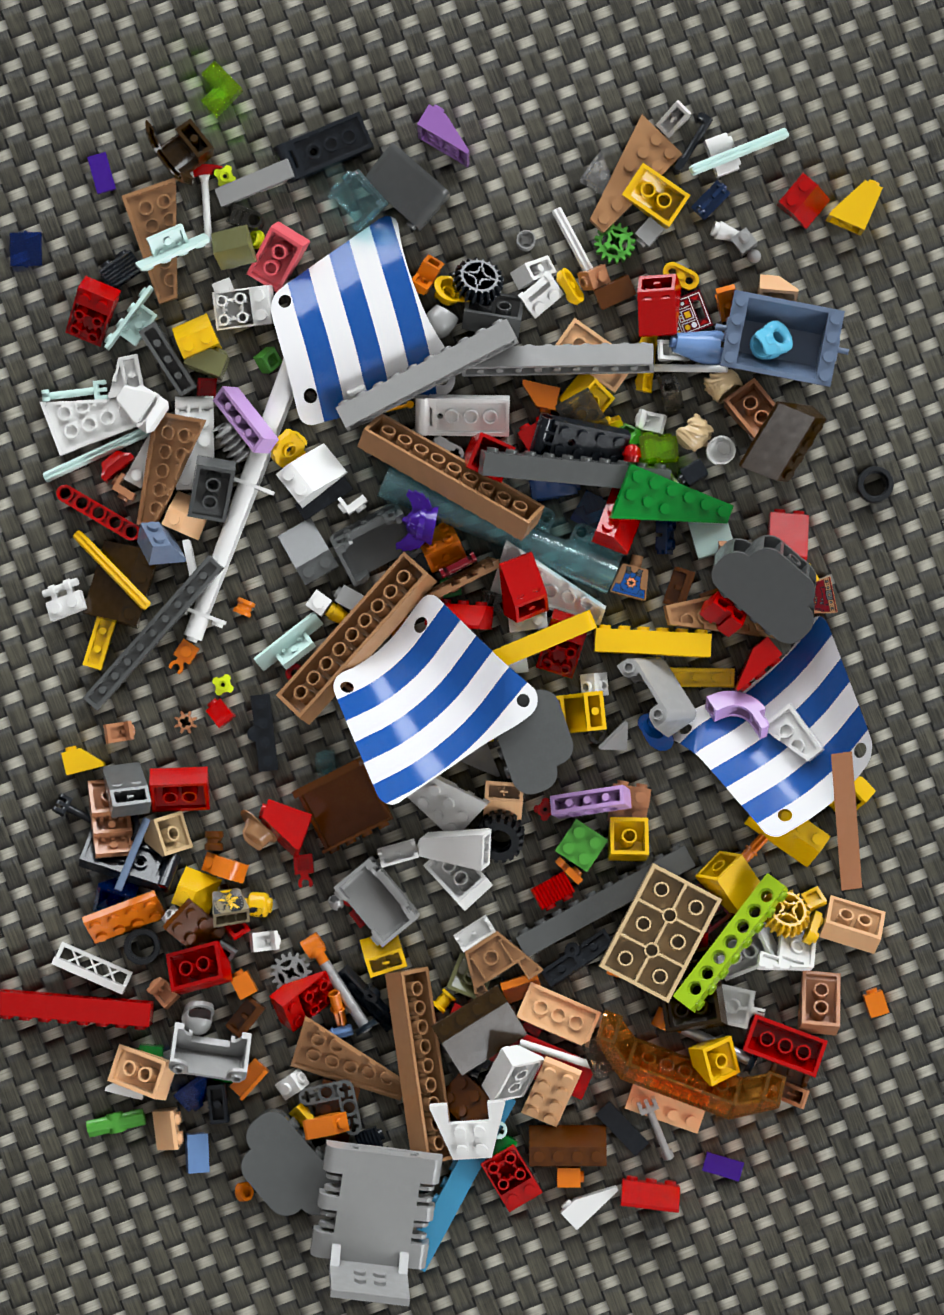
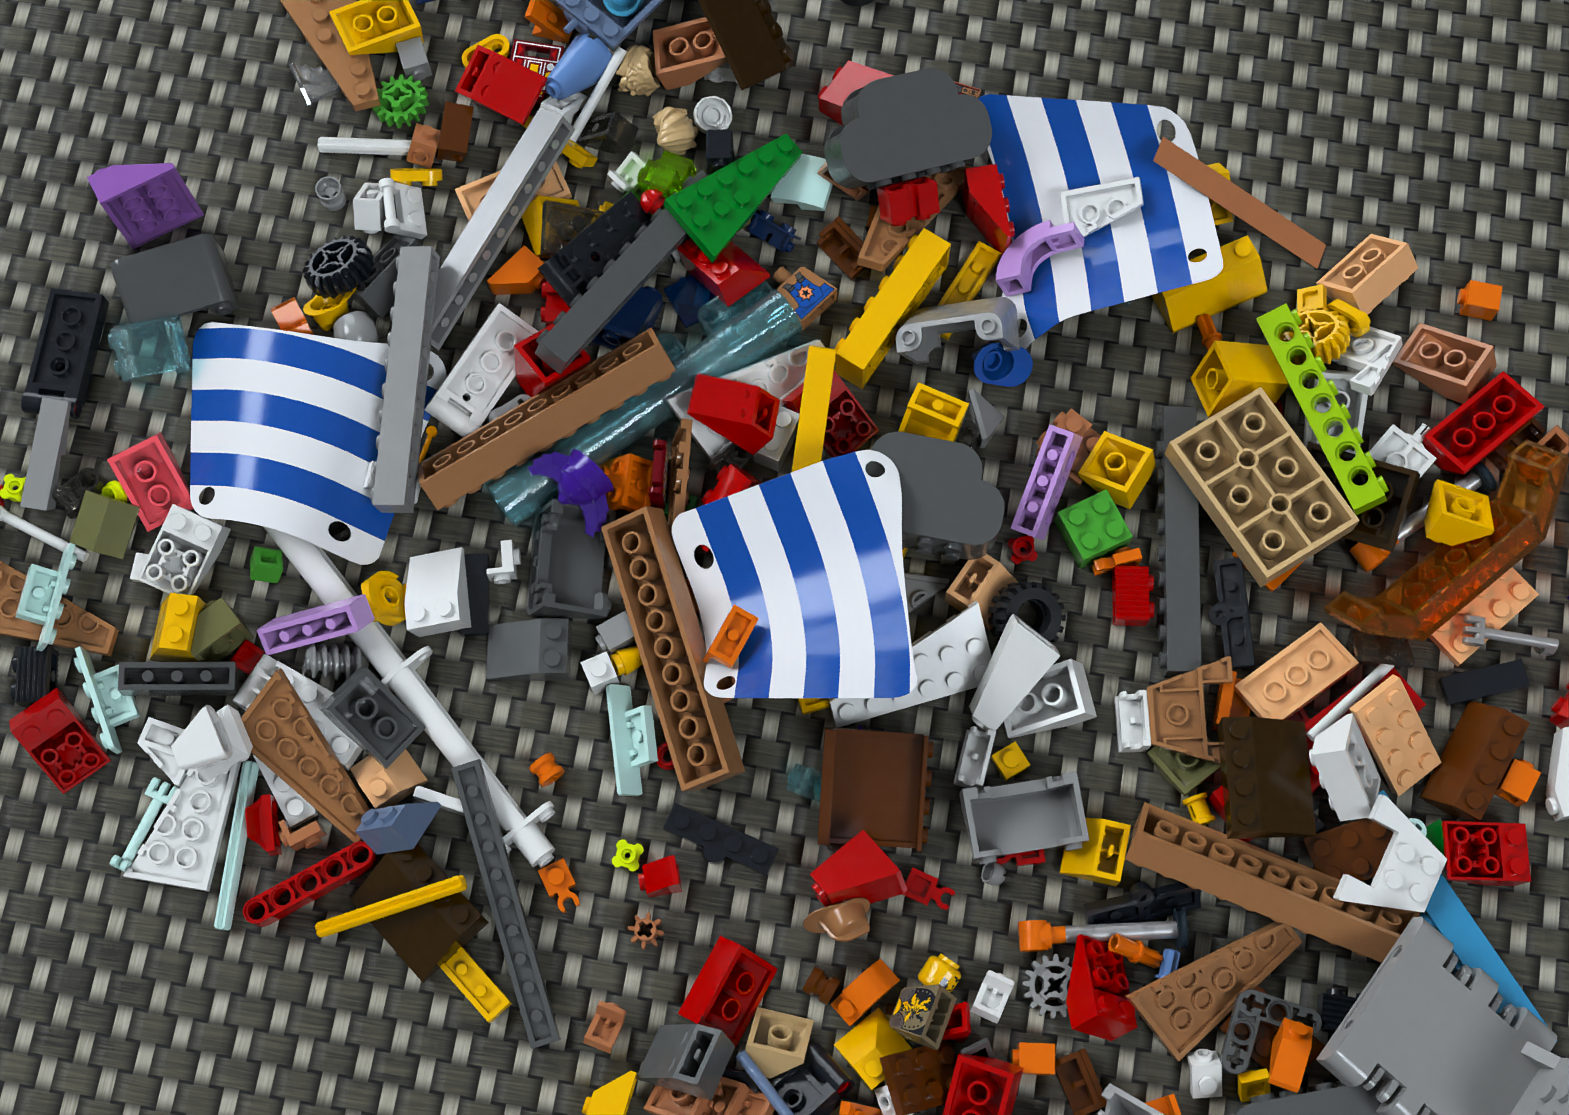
camera: 55 degrees left, 15 degrees down
white plate [42,578,87,622] -> none
white brick [580,672,609,696] -> none
none -> orange panel [702,604,759,669]
none -> yellow plate [991,741,1030,781]

